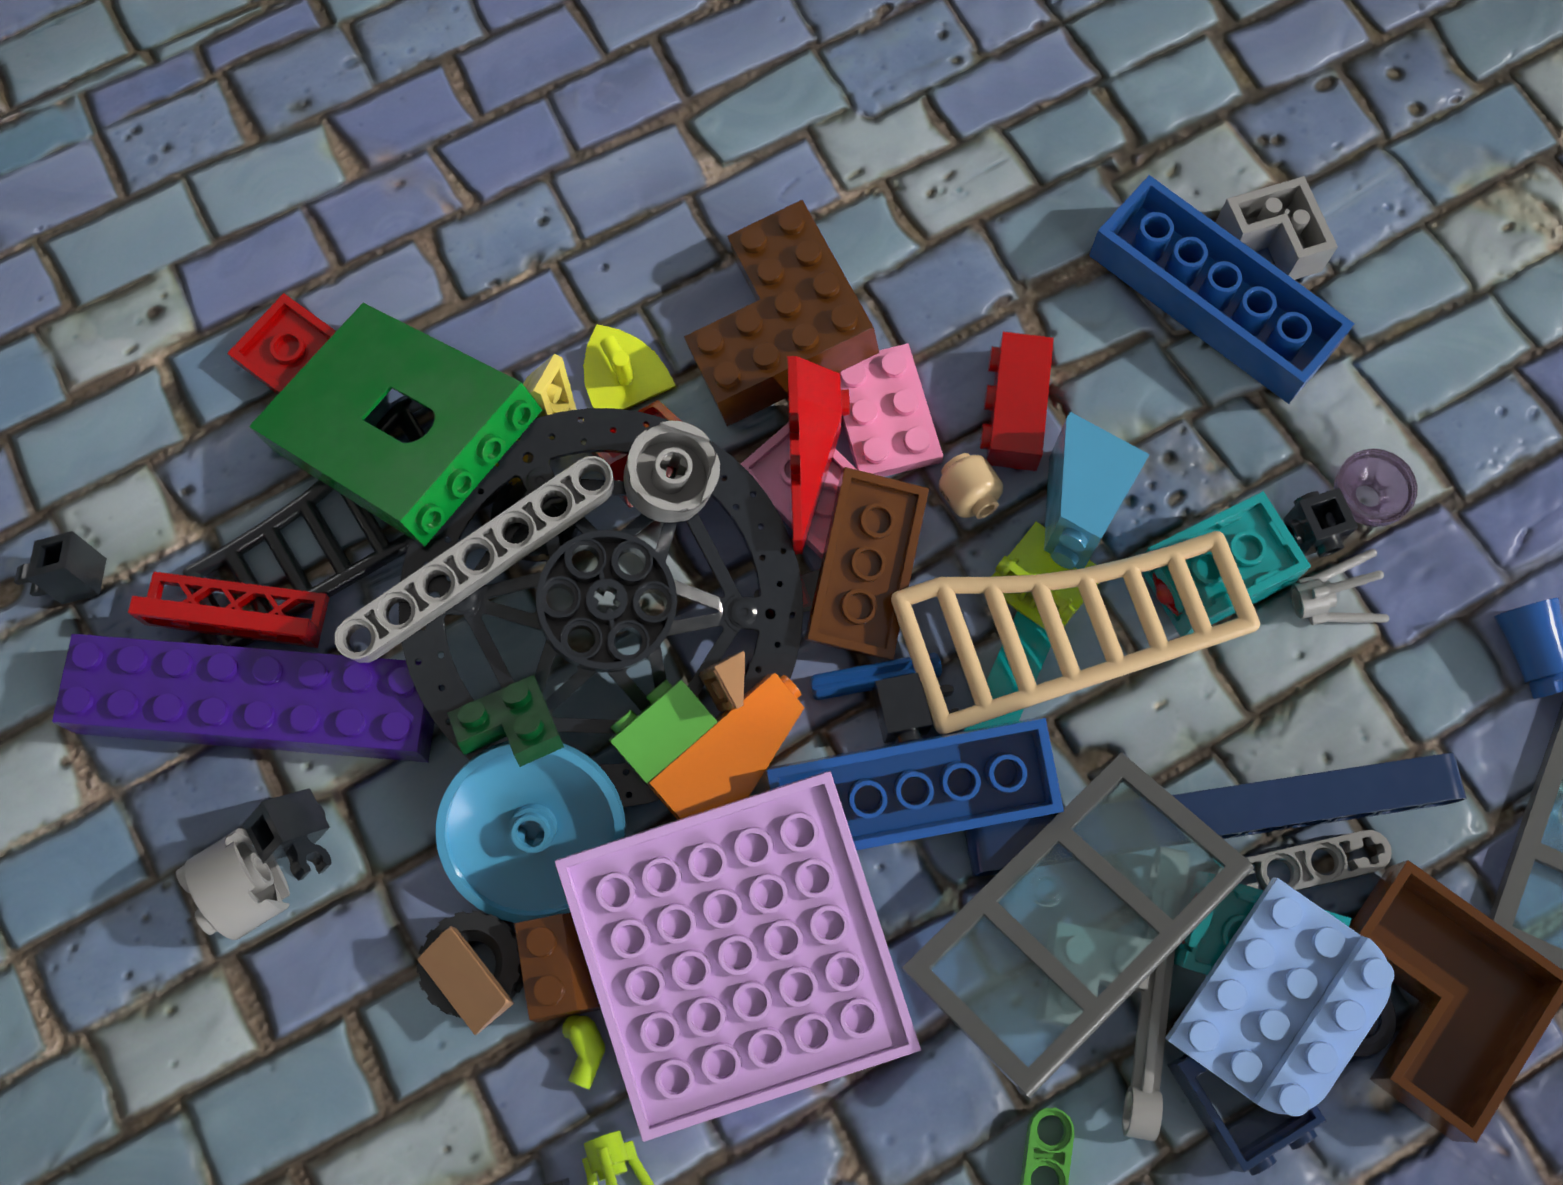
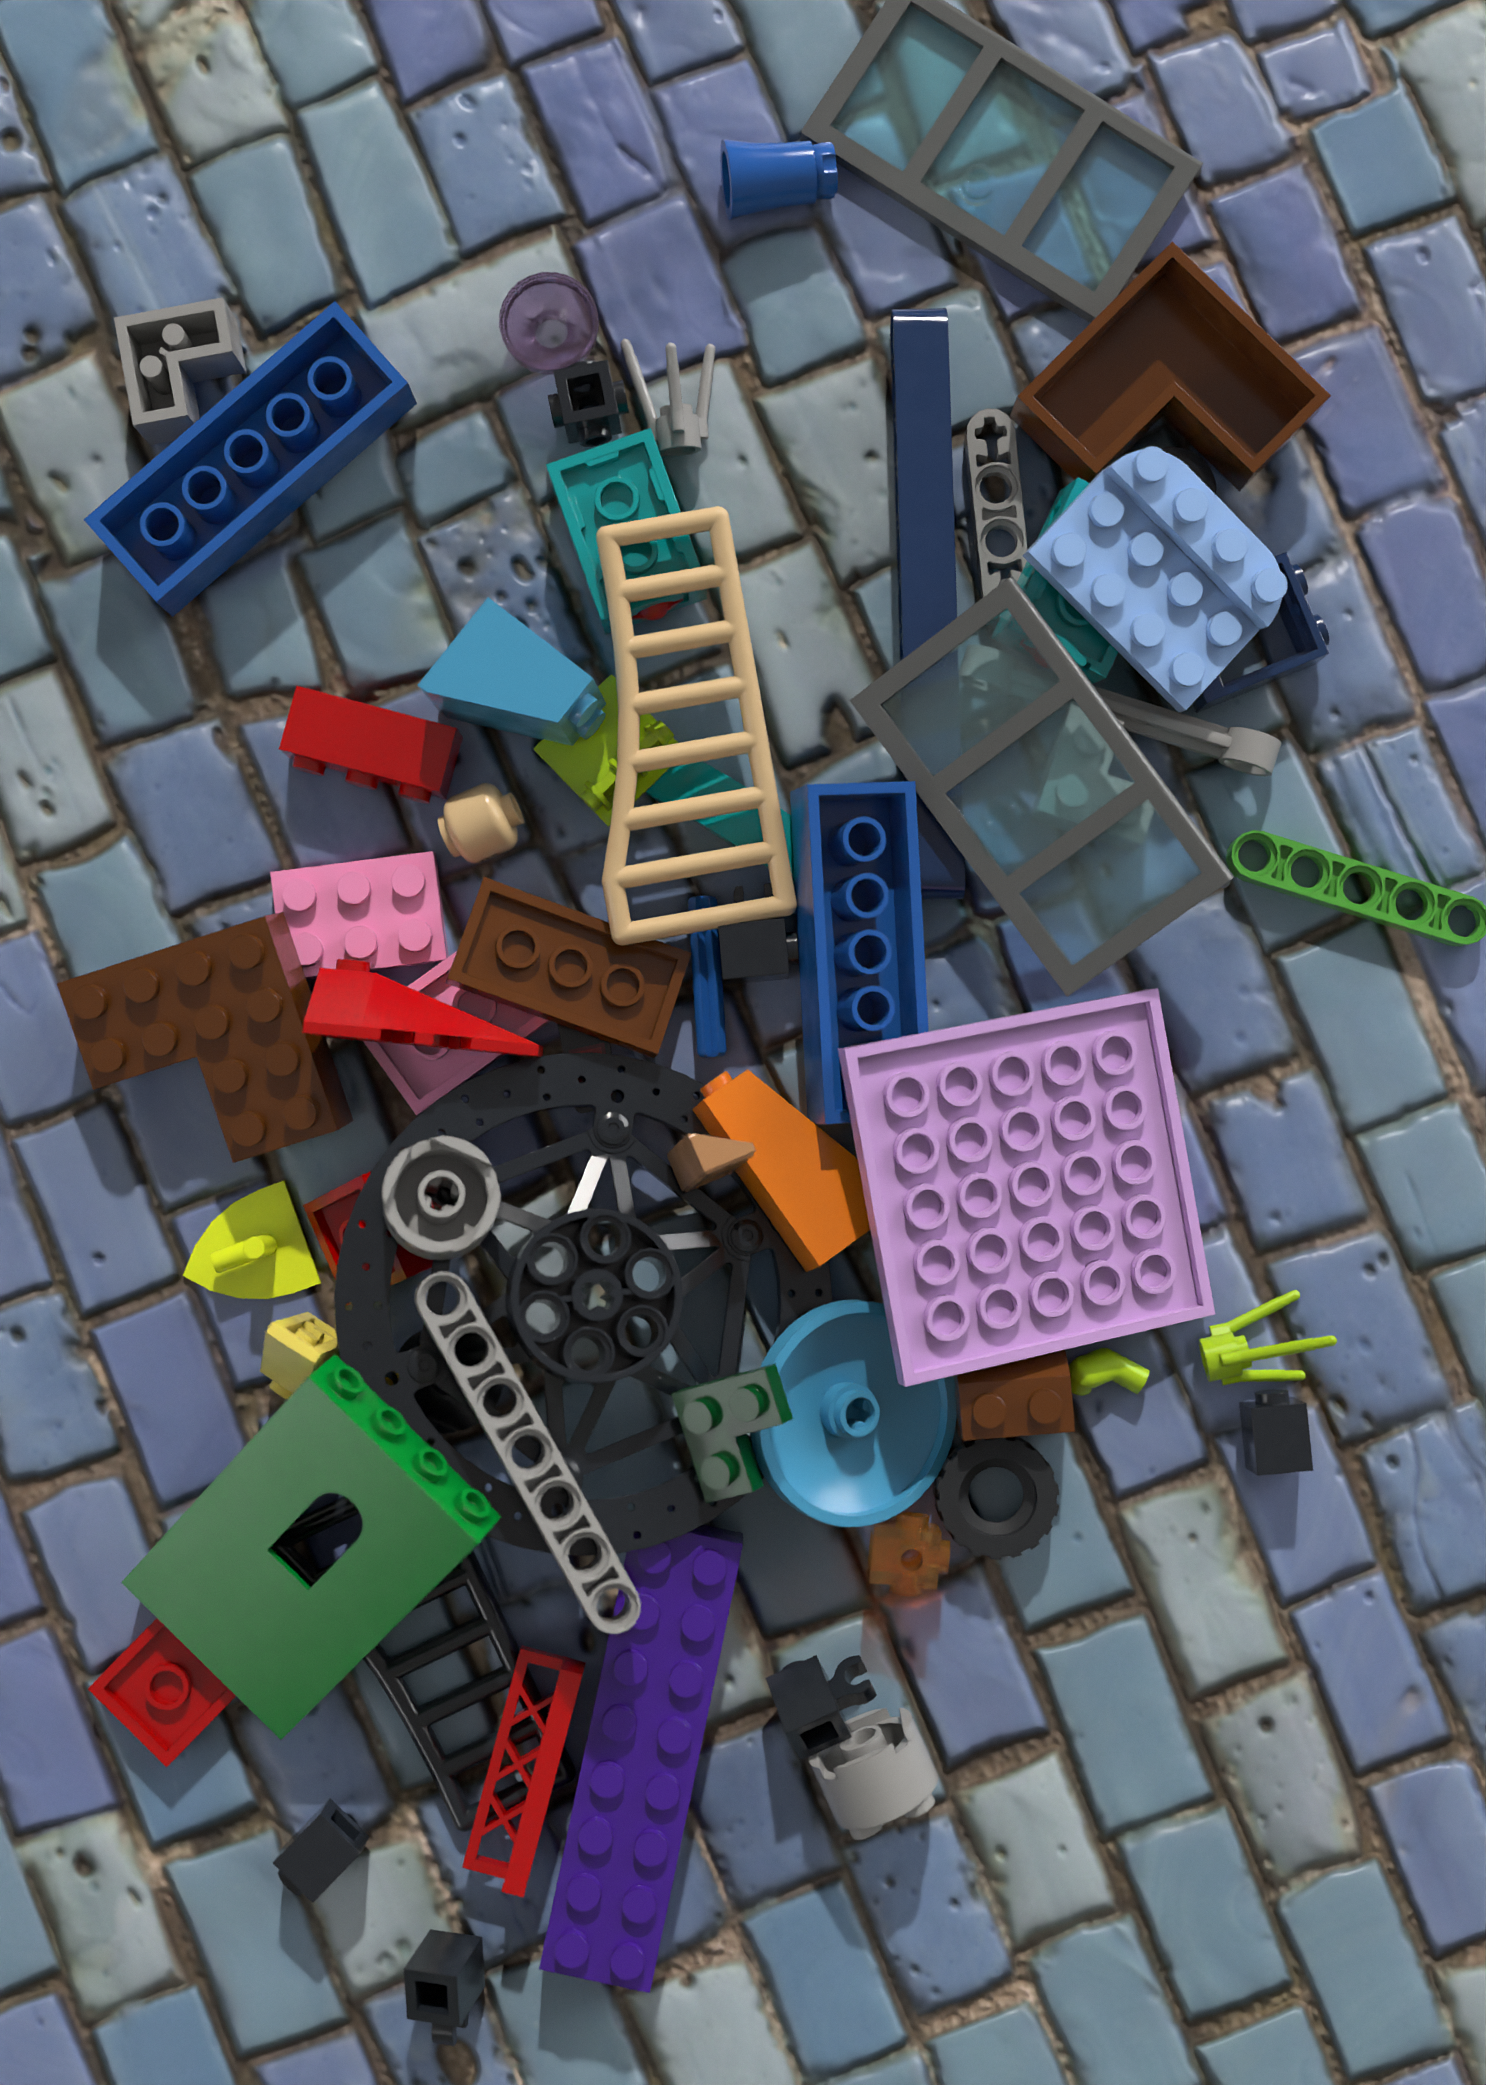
camera: 85 degrees left, 15 degrees up
medium nougat slope [417,926,514,1035] -> none
bright green brick [608,679,717,784] -> none
none -> black brick [273,1798,369,1903]
none -> clear orange brick [866,1511,950,1596]

